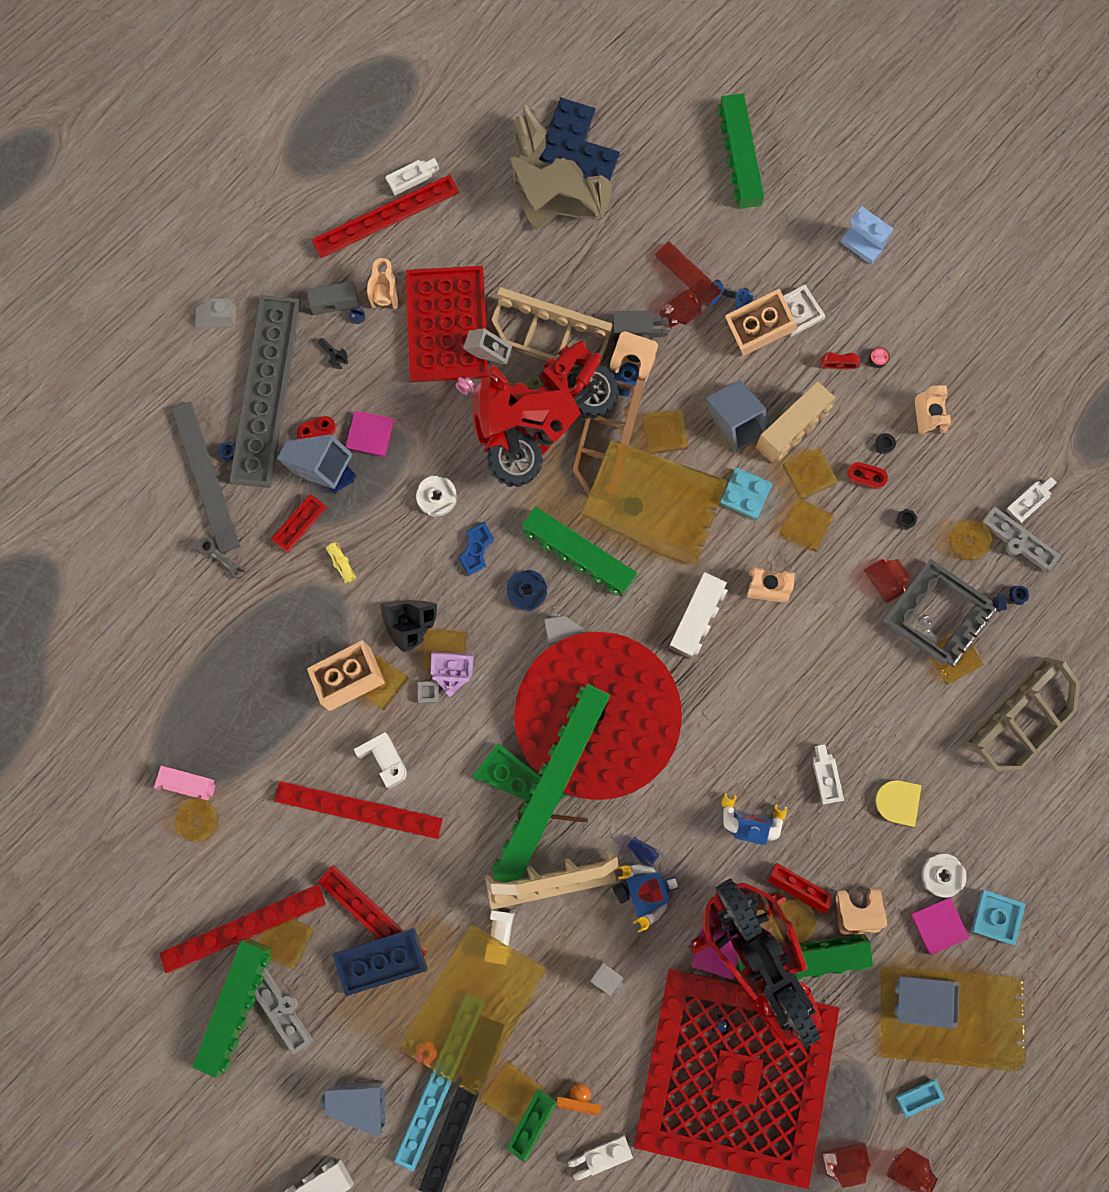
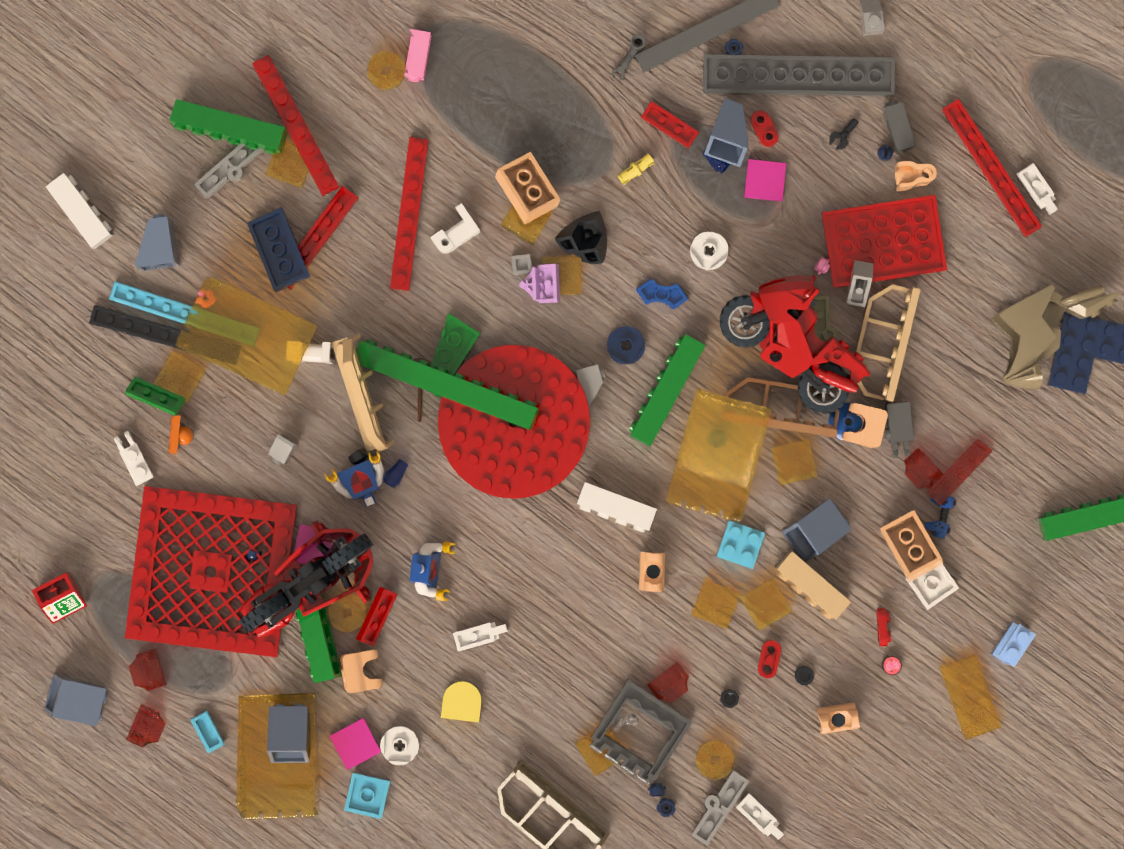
camera: 90 degrees right, 10 degrees up
none -> clear yellow plate [939,654,1002,740]

